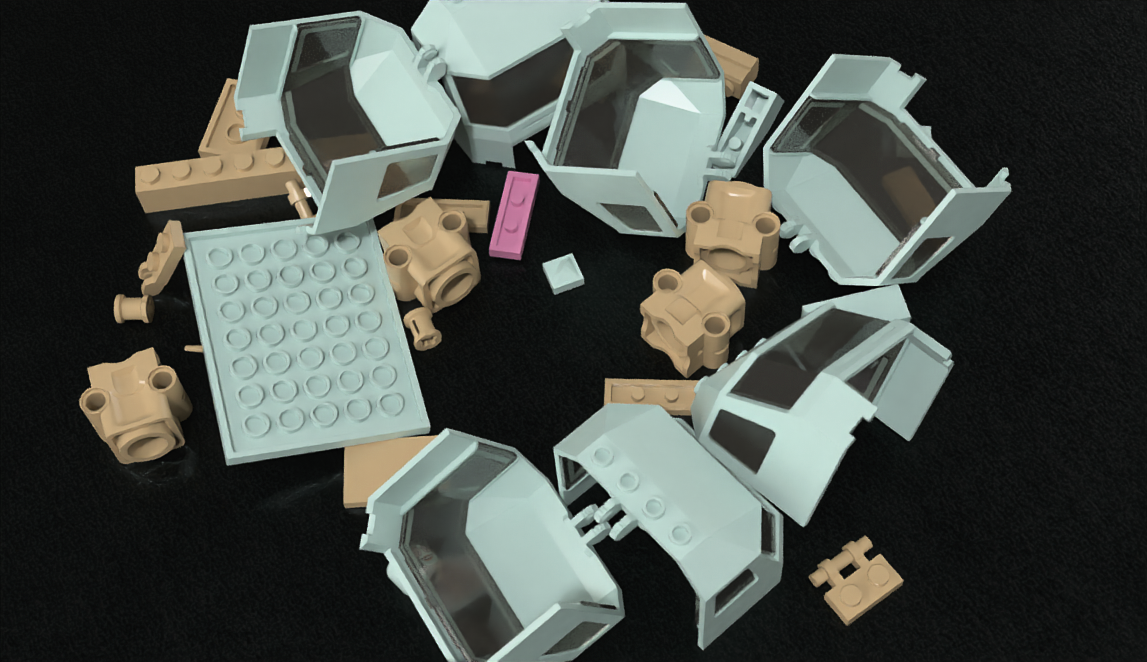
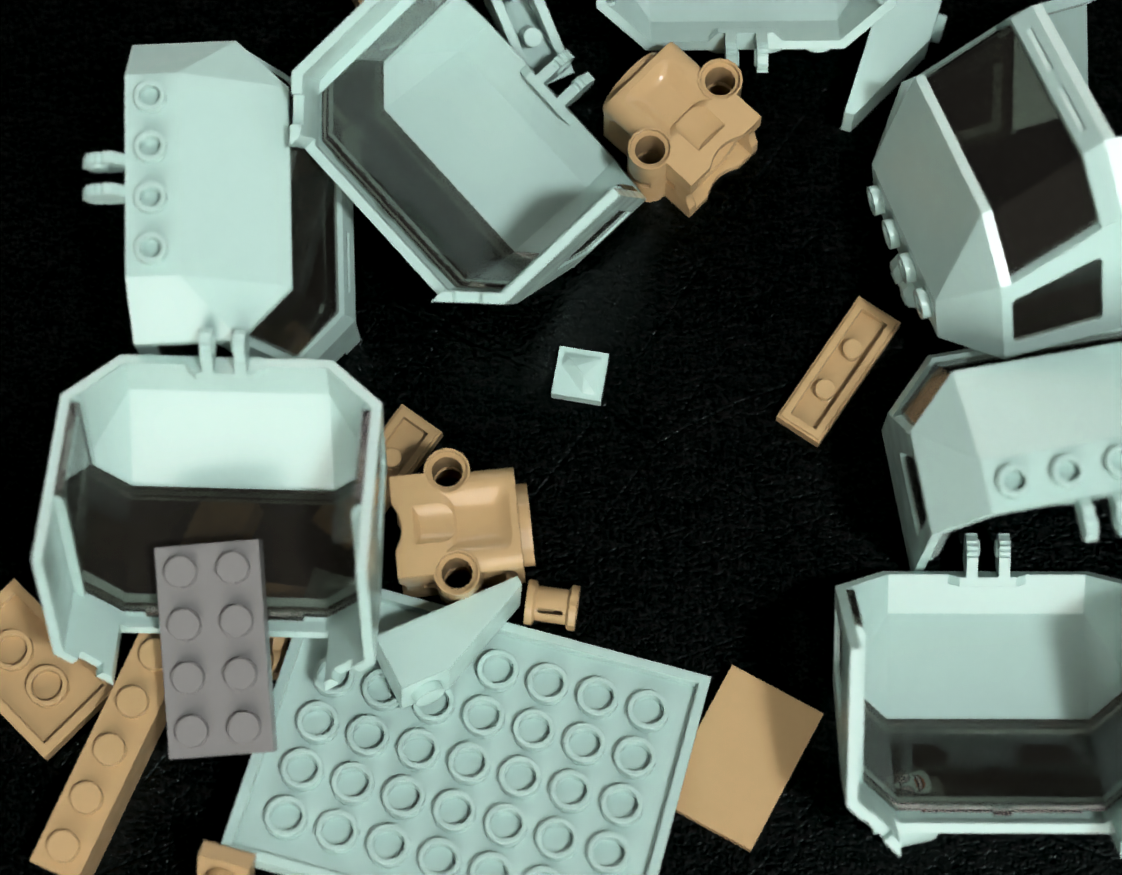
camera: 60 degrees left, 15 degrees up
bright pink plate [489,171,540,260] -> none
tan piece [640,259,745,378] -> none
none -> light grey plate [154,539,278,760]
none -> light aqua slope [376,576,522,709]

